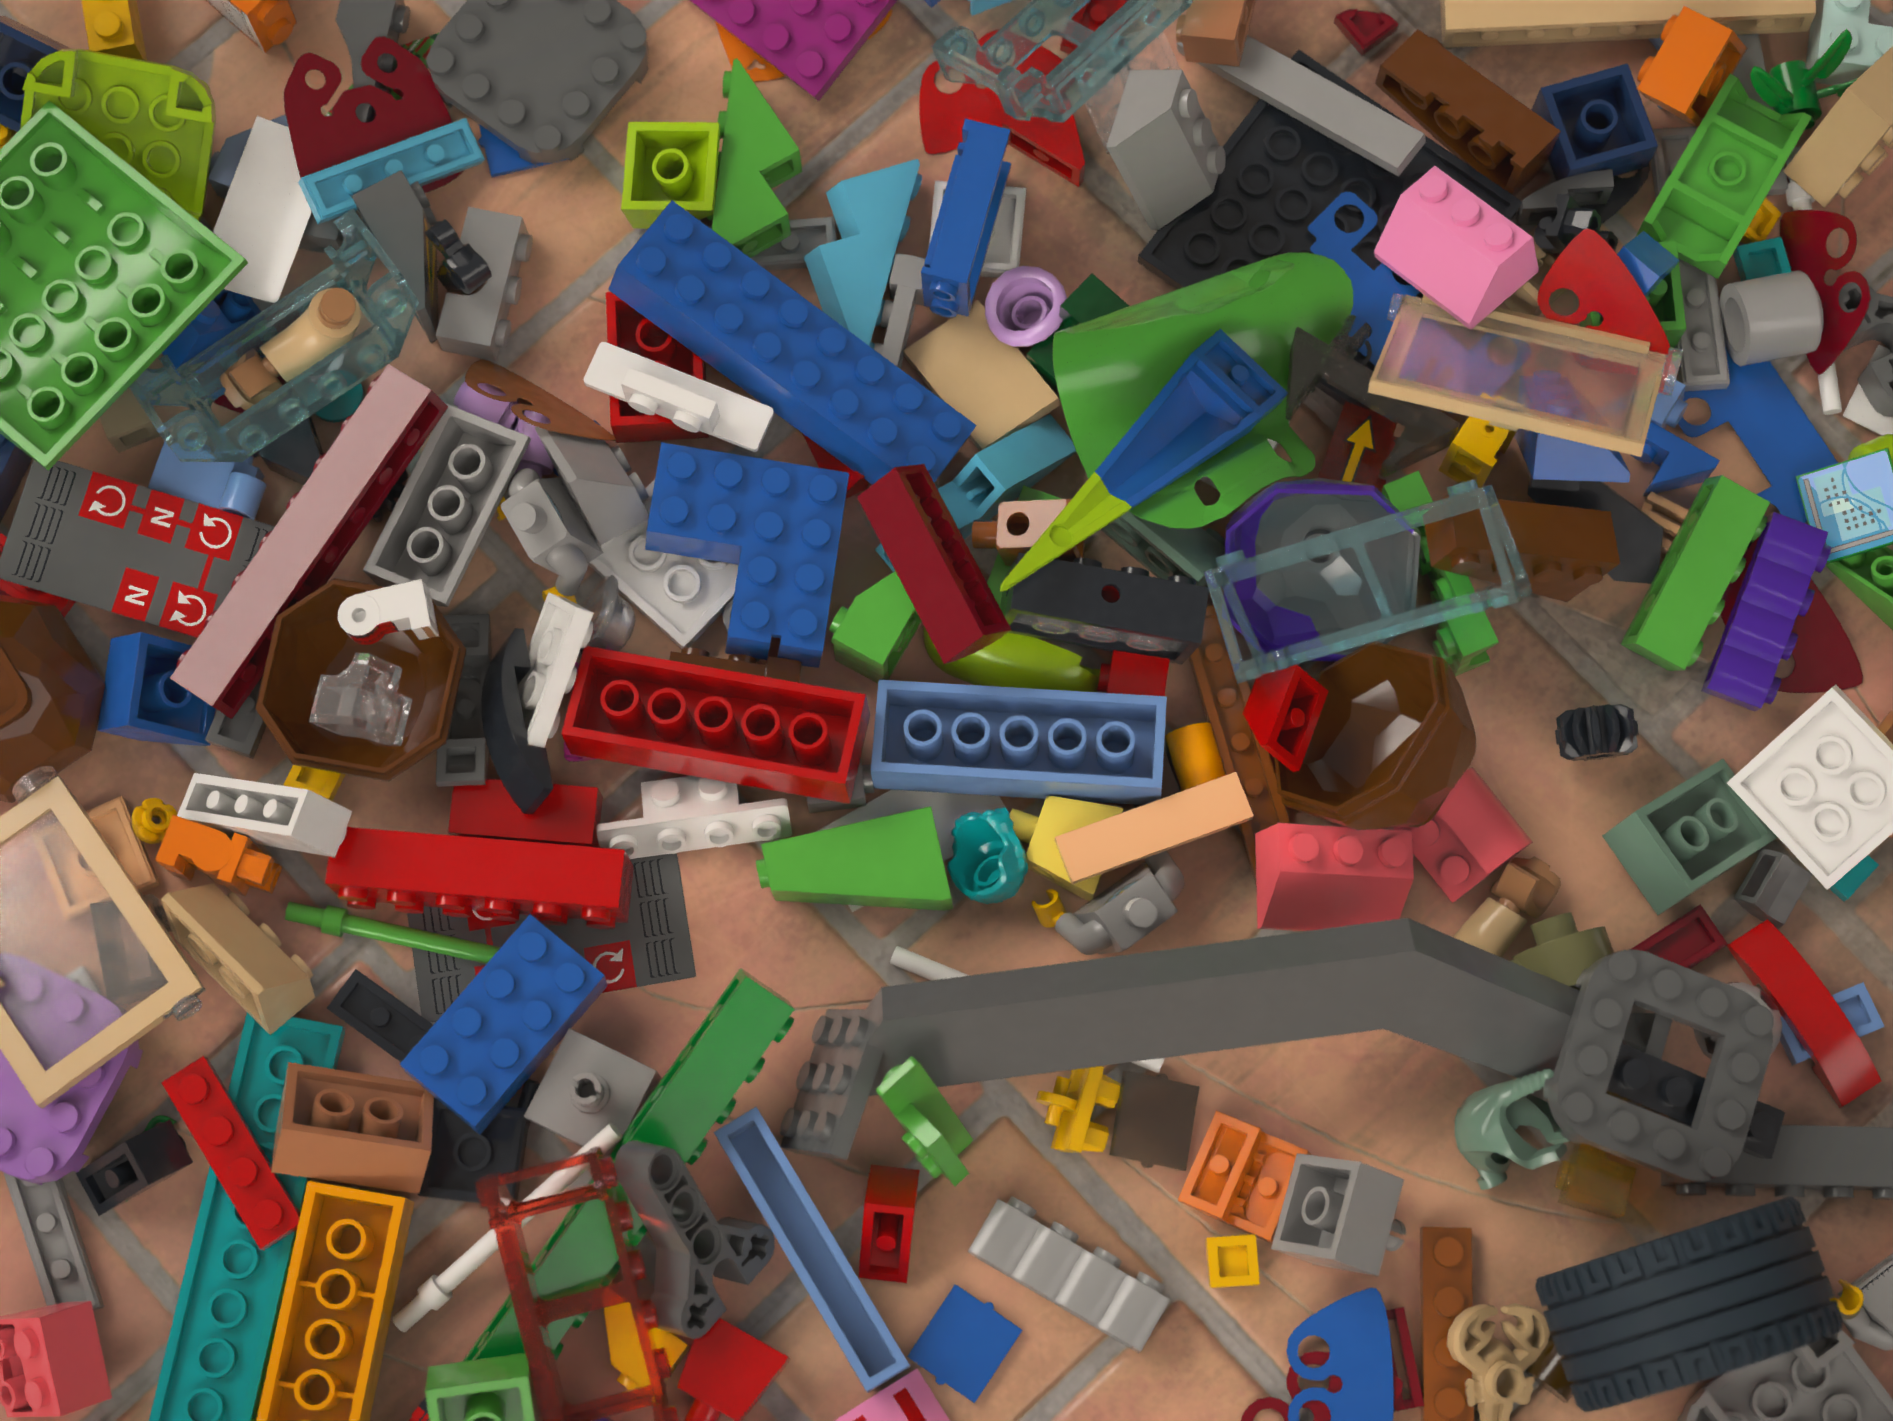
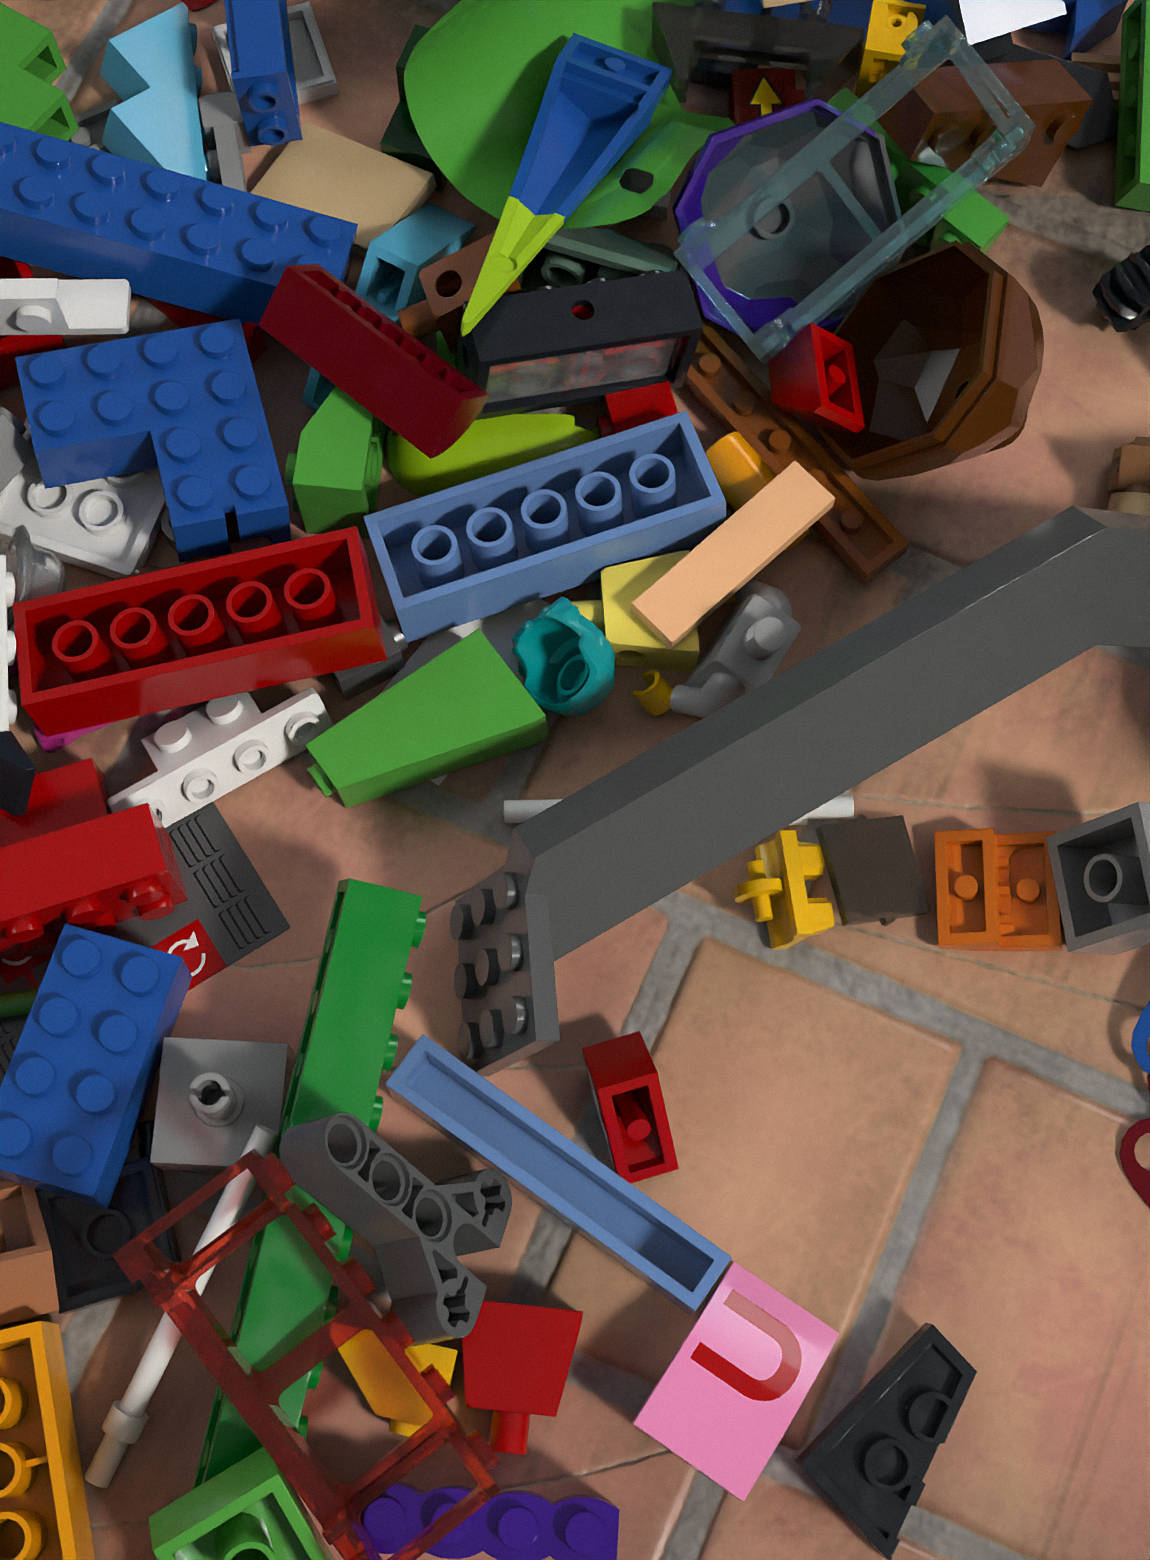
camera: 25 degrees left, 5 degrees down
bright green bracket [876,1057,973,1186] -> none
blue piece [907,1284,1022,1403] -> none
light grey brick [968,1196,1170,1353] -> none
lavender hat [985,266,1067,347] -> none
yellow plate [1205,1234,1260,1289] -> none
coral slope [1255,823,1414,931] -> none
coral brick [1393,767,1533,903] -> none

